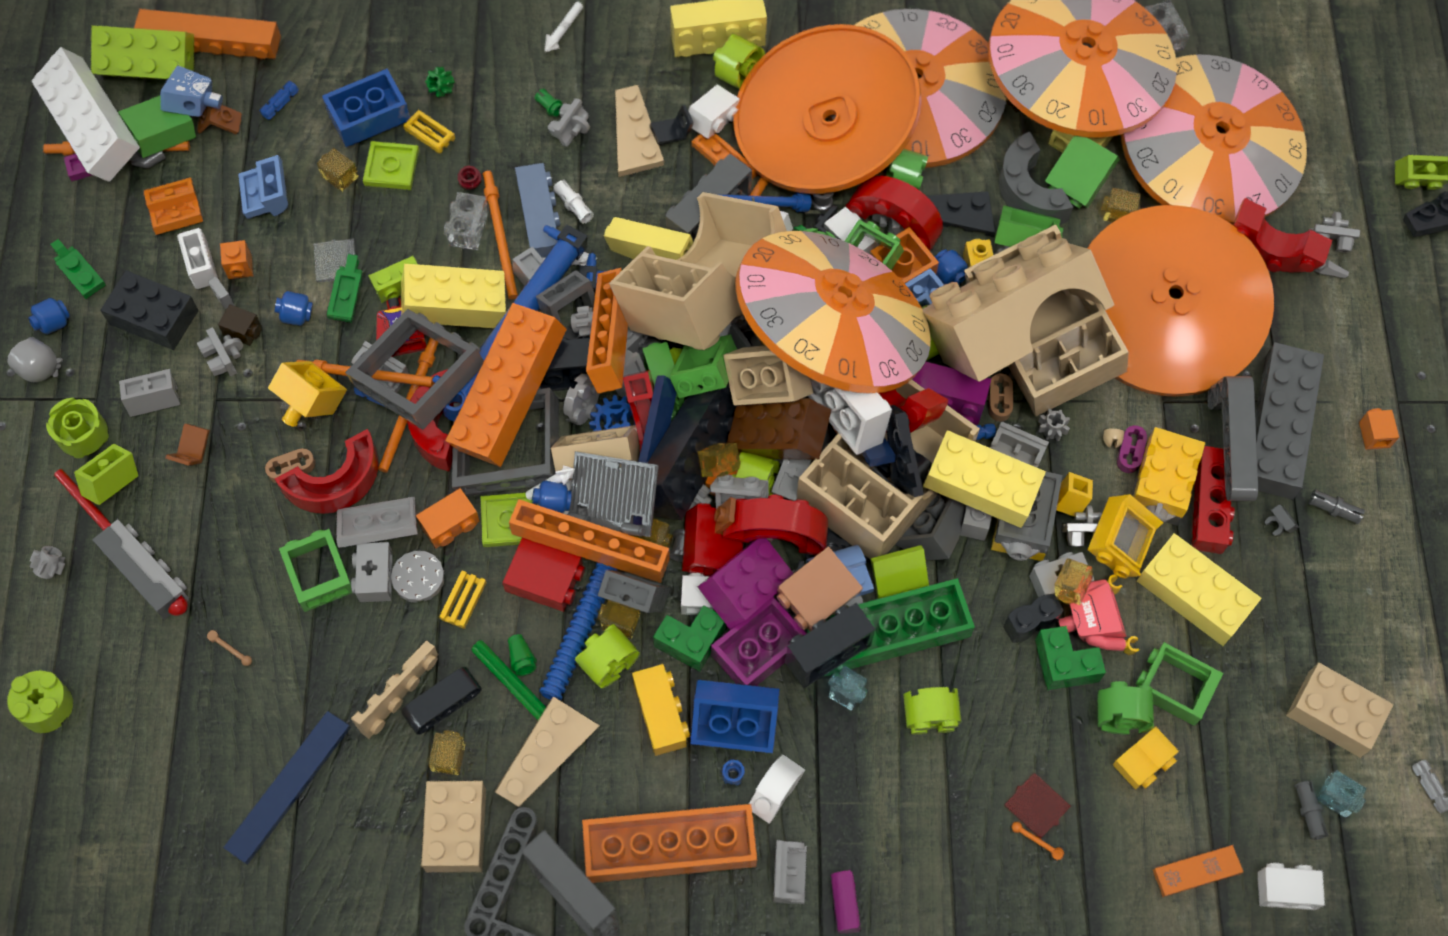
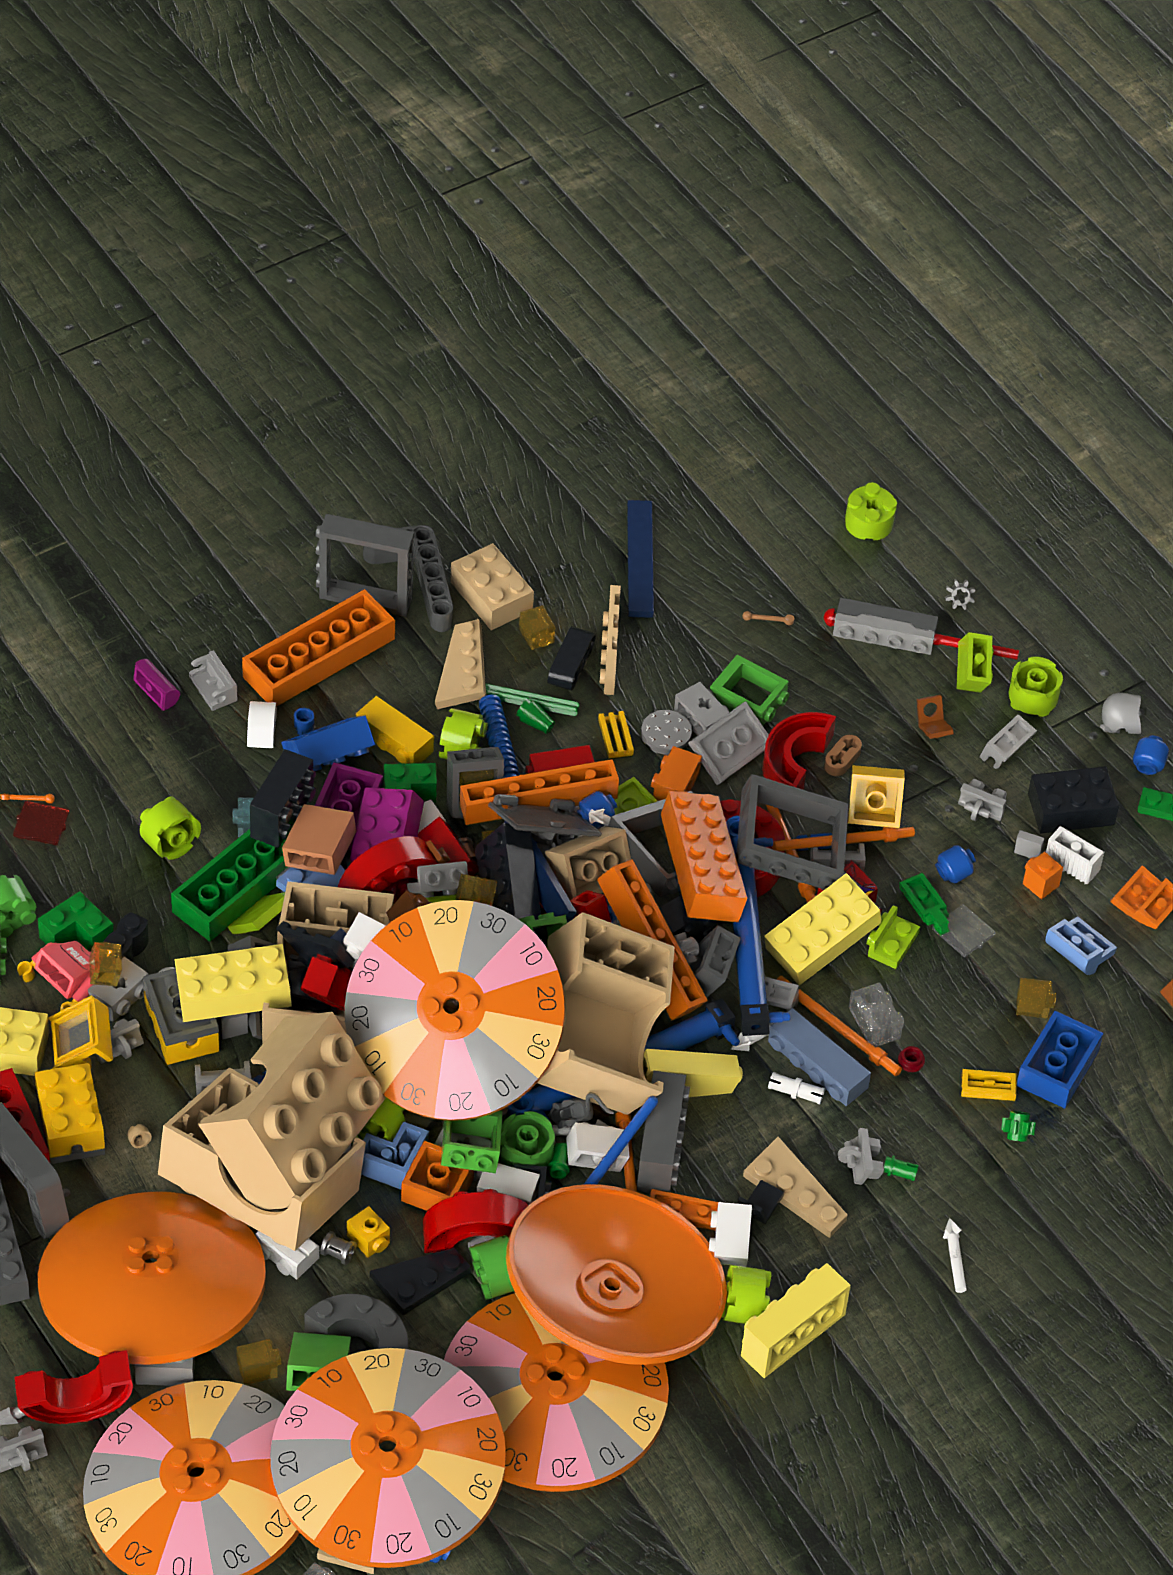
camera: 145 degrees right, 15 degrees down
dark brown brick [218,304,262,346] -> none
blue axle [260,81,298,120] -> none
lime tile [363,141,419,190] -> none
blue head [935,249,968,285] -> none
bright green window [994,206,1063,247] -> none
yellow brick [1056,472,1093,517] -> none
magenta beam [1117,425,1147,473] -> none

